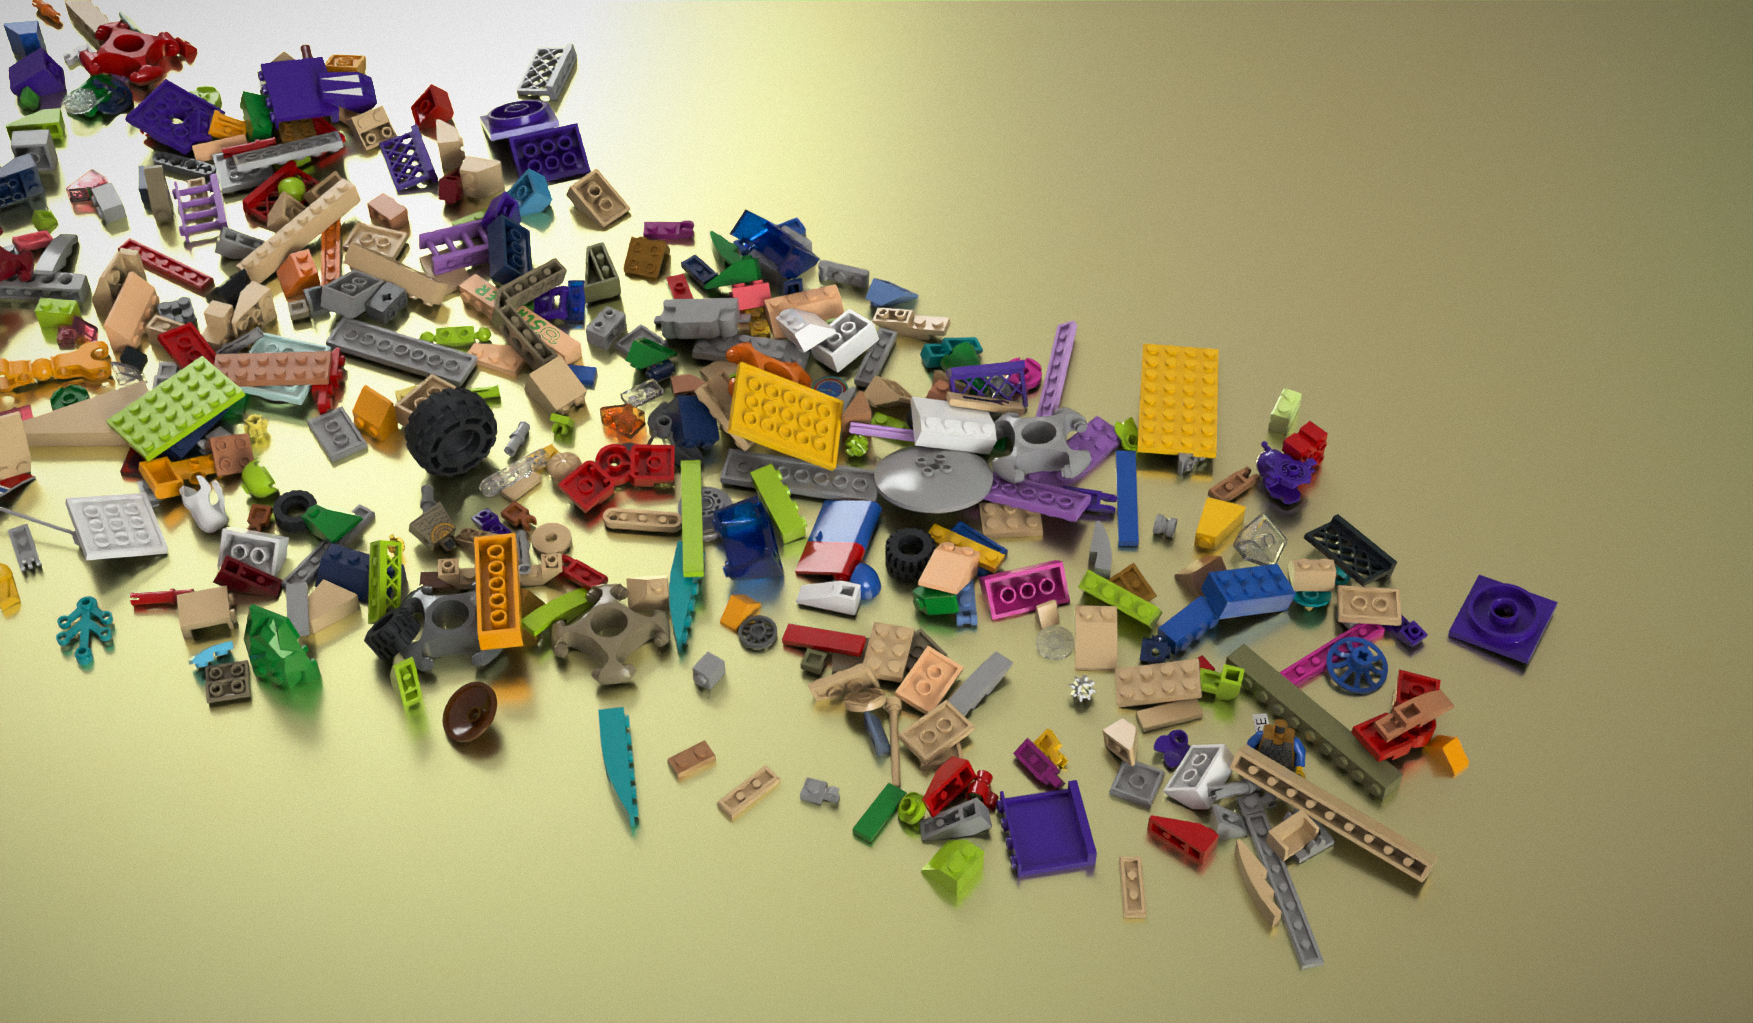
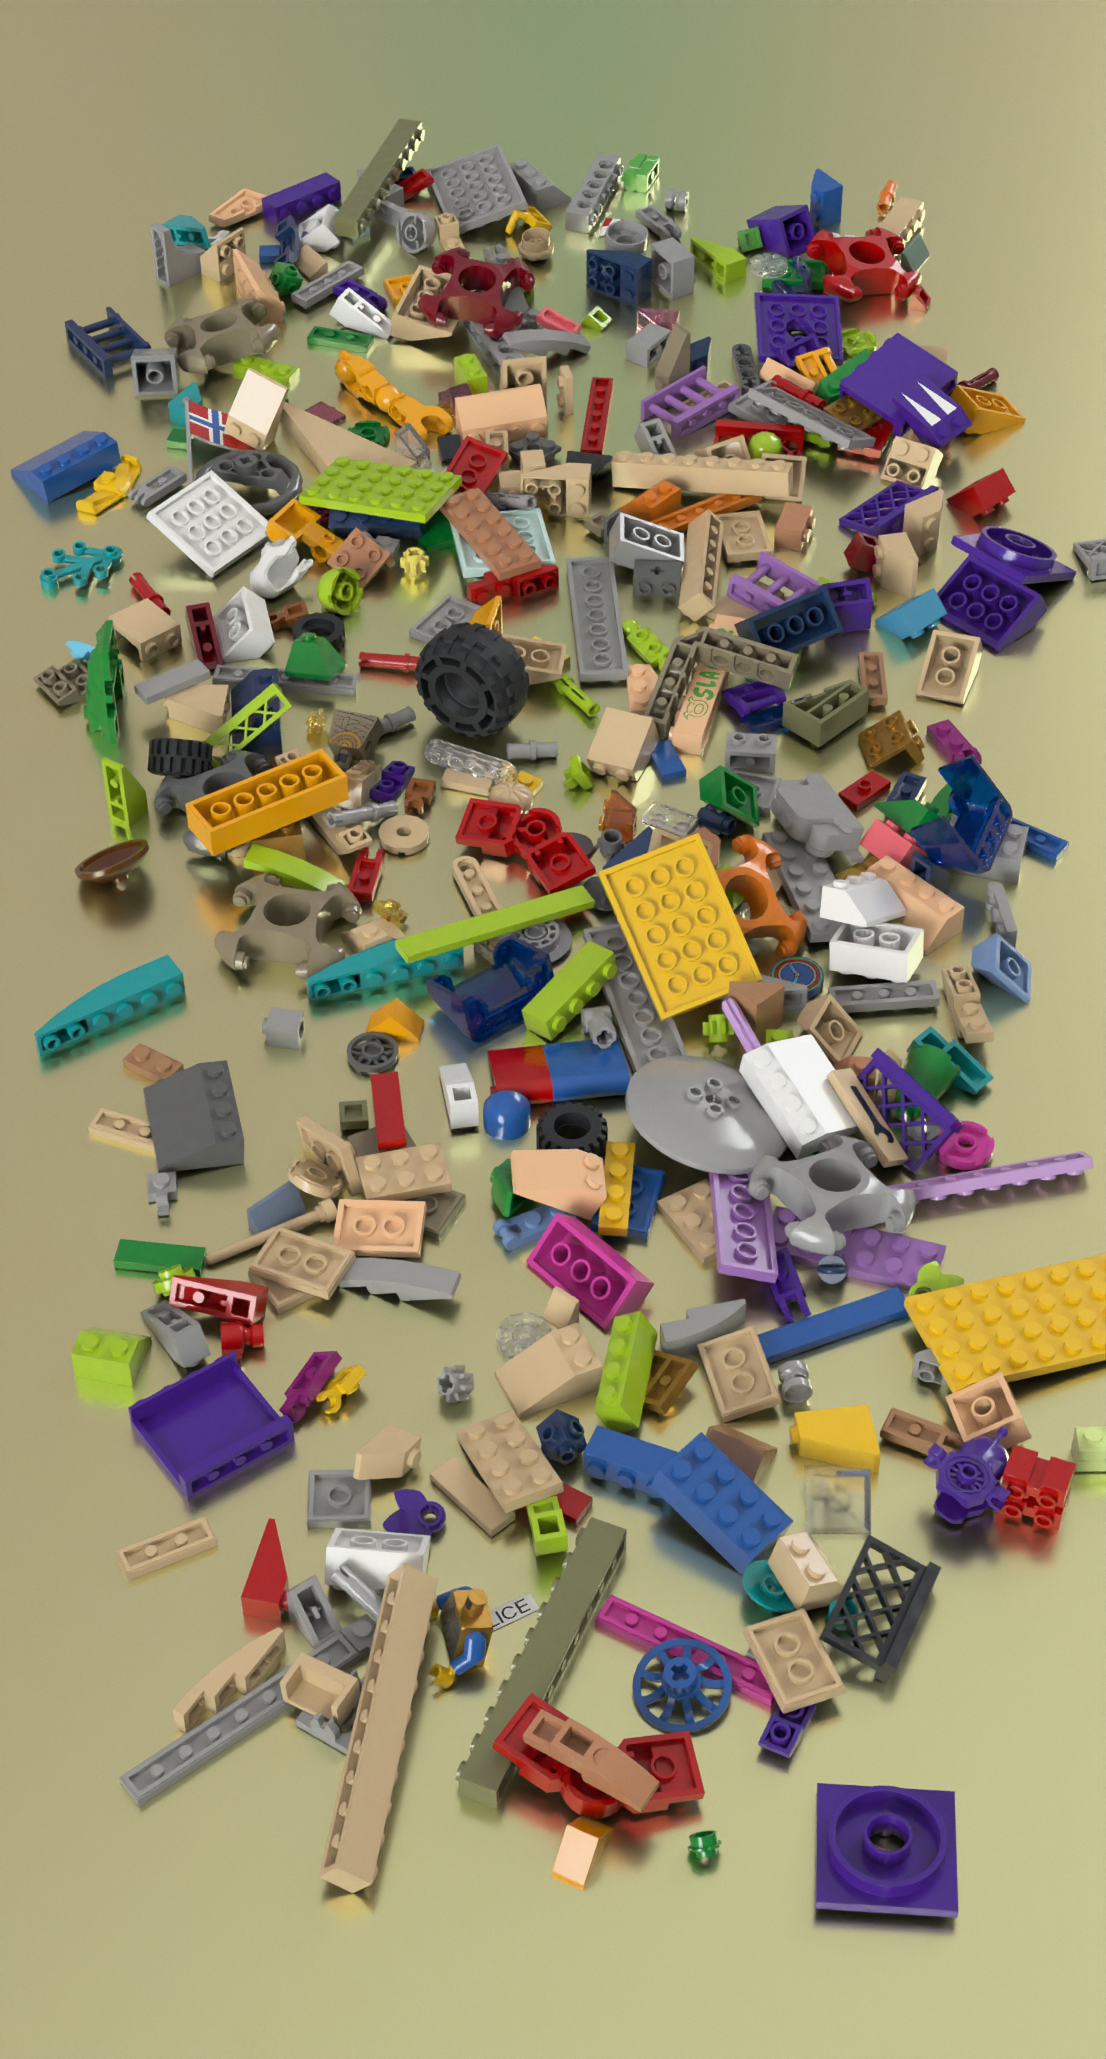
camera: 65 degrees right, 5 degrees down
none -> dark grey slope [143,1060,244,1173]
none -> dark grey piece [194,449,303,516]
none -> red pin [358,652,421,673]
none -> clear yellow plate [371,898,409,924]
none -> light grey piece [581,1005,616,1049]
none -> green plate [688,1830,722,1858]
none -> tan tile [697,1325,782,1423]
none -> tile [817,1254,848,1284]
none -> medium nougat plate [858,652,888,706]
none -> light nougat slope [945,1372,1032,1449]

